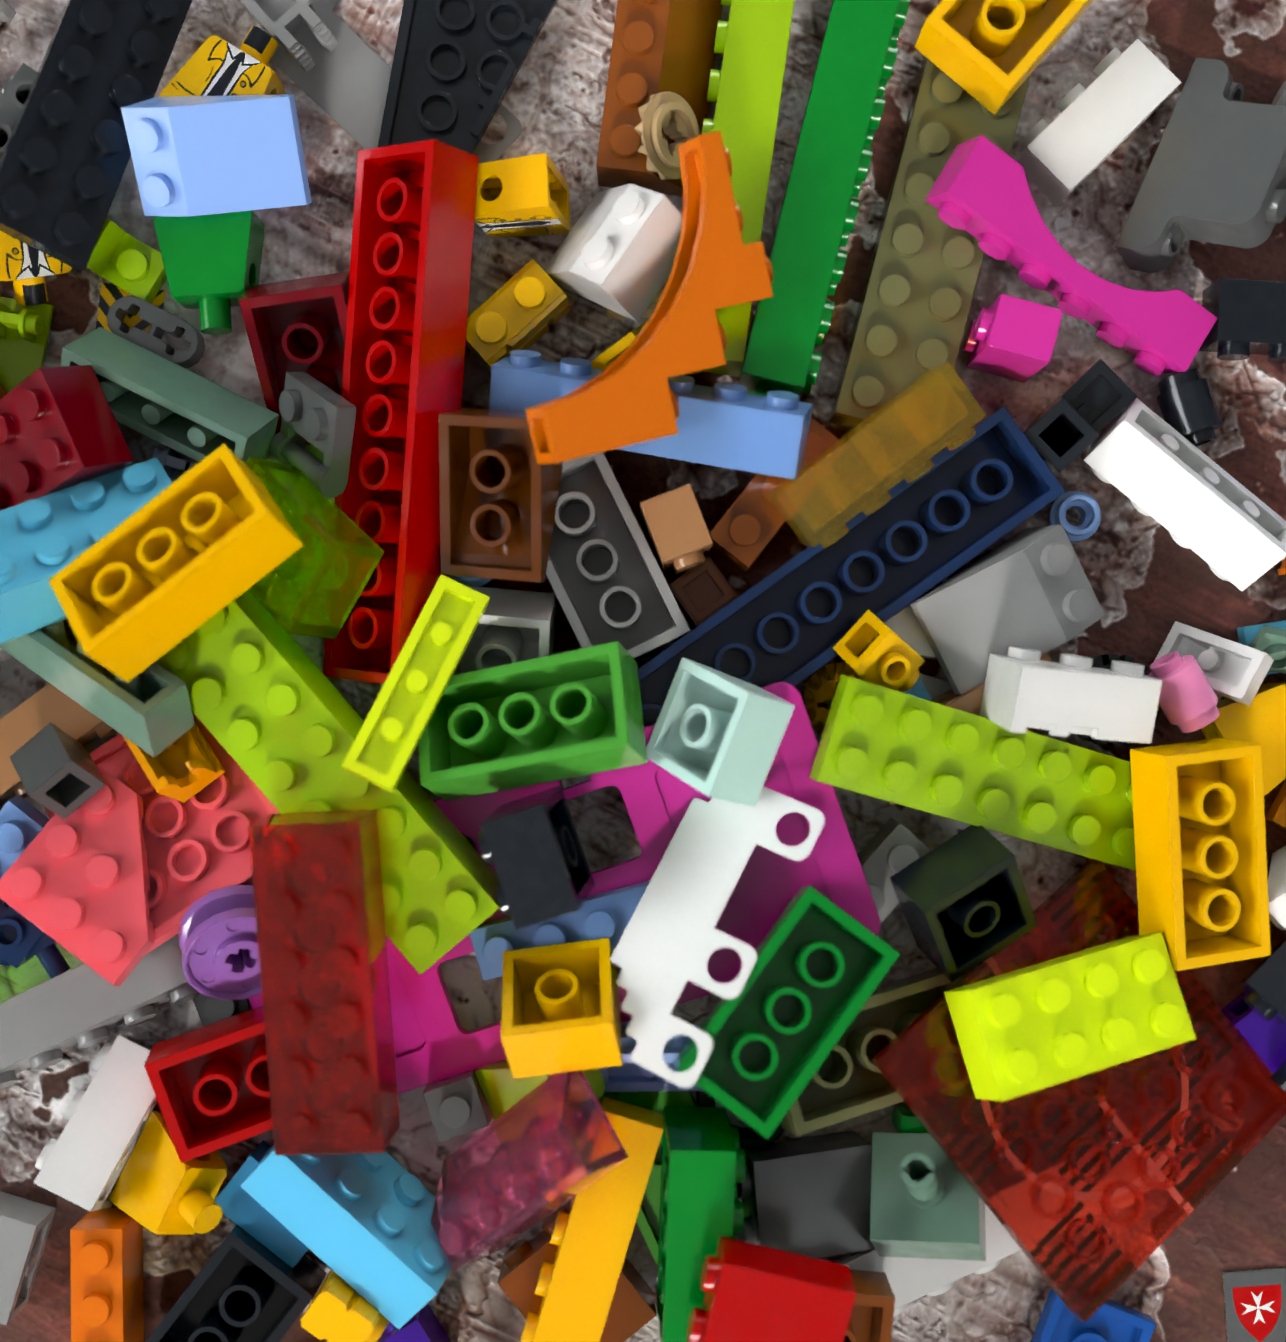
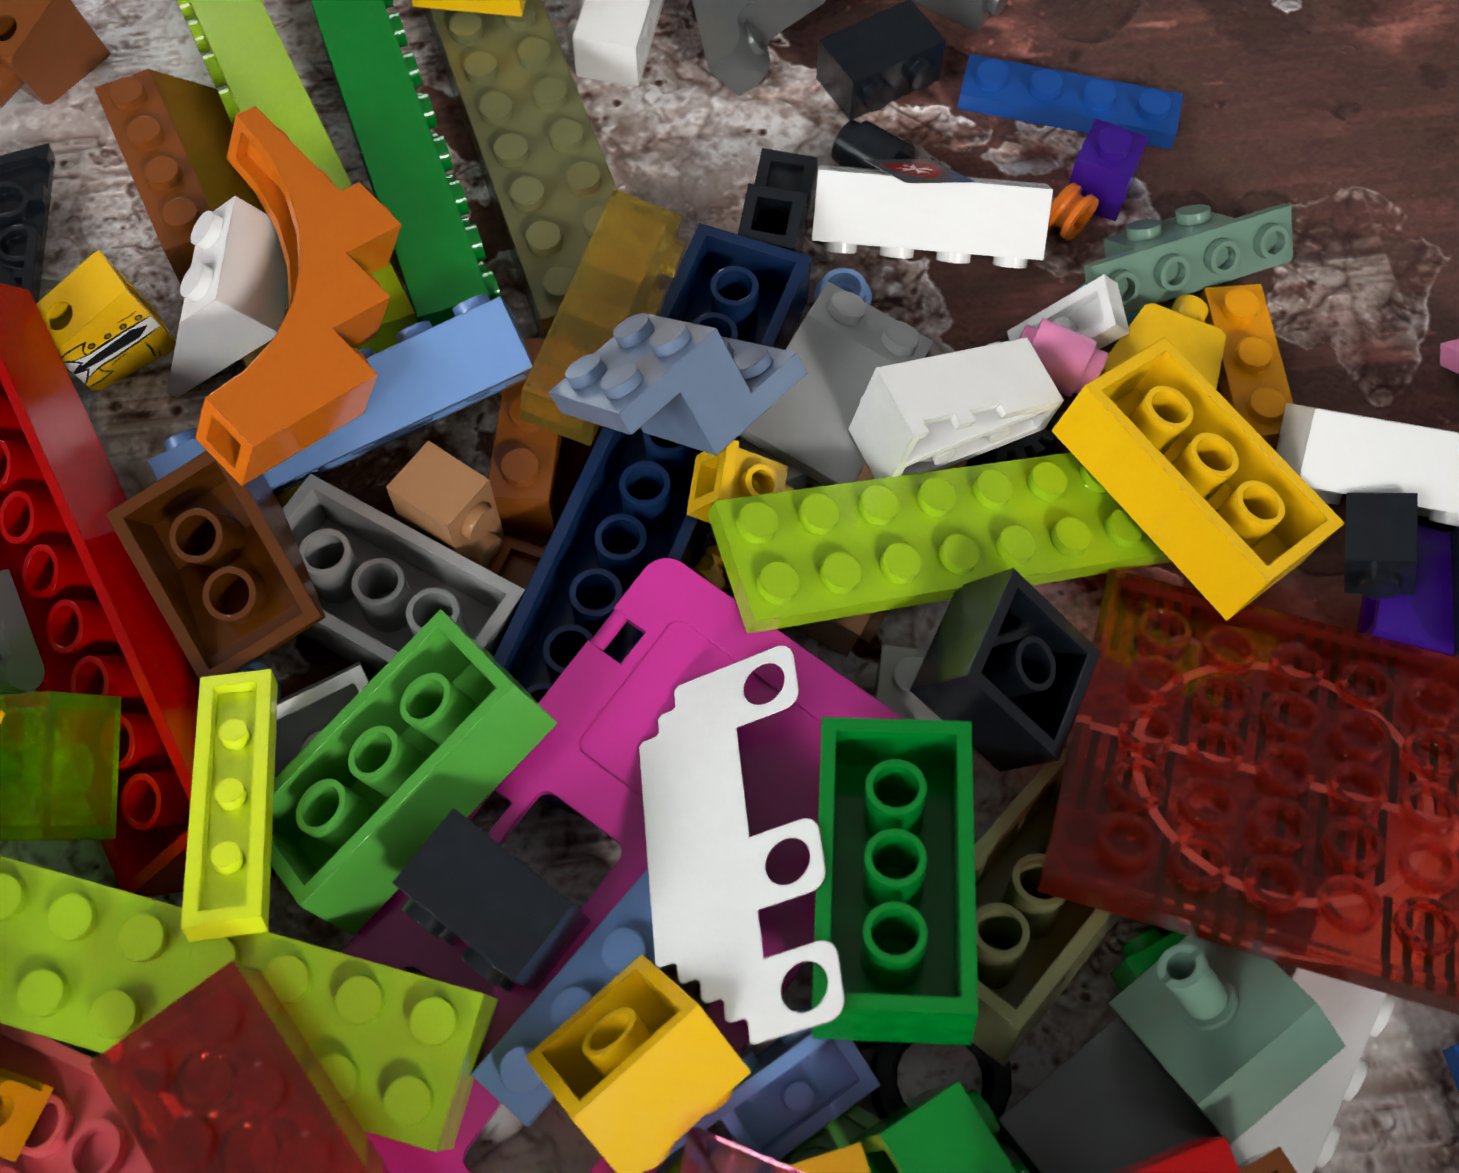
camera: 30 degrees left, 25 degrees down
yellow brick [466,259,570,372] -> none
tan gear [634,91,700,180] -> none
light aqua slope [646,657,795,807] -> none
dark pink arch [925,135,1218,376] -> none
neon yellow brick [944,932,1196,1102] -> none
dark pink brick [963,294,1064,383] -> none
none -> sand blue bracket [548,313,807,456]
none -> dark grey sticker [864,159,974,184]

